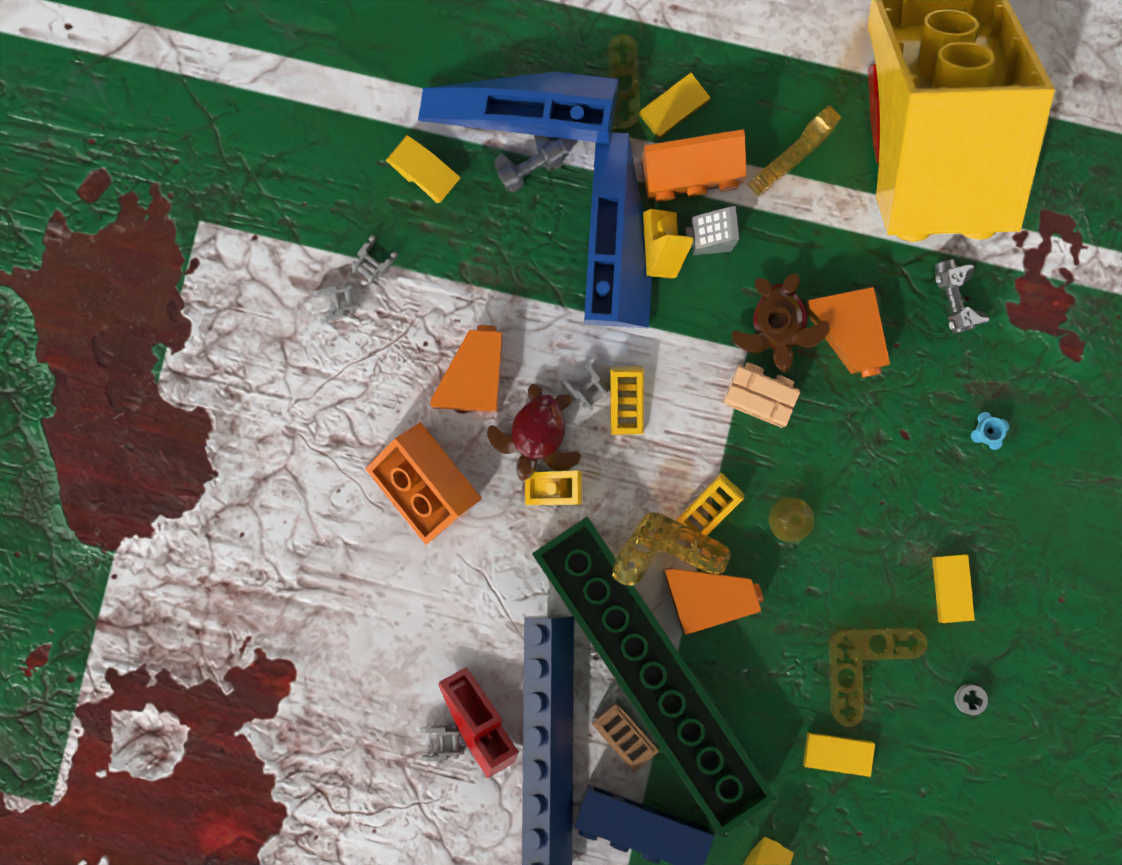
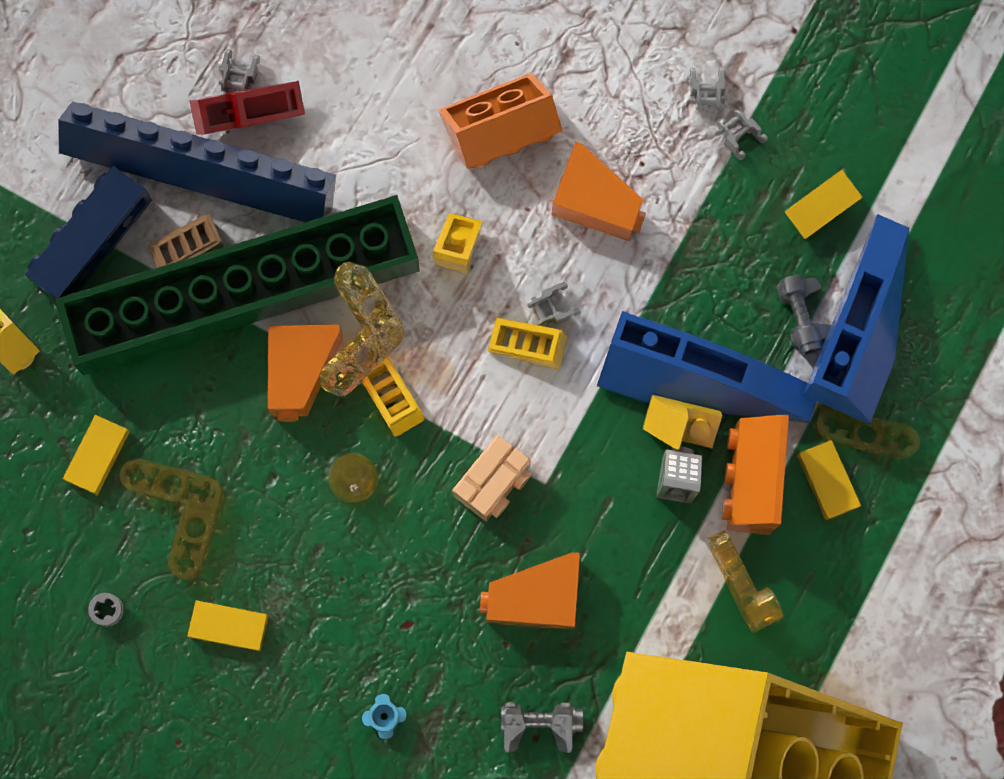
camera: 100 degrees right, 10 degrees down
animal [487,384,581,481] -> none
reddish brown animal [732,273,830,372] -> none

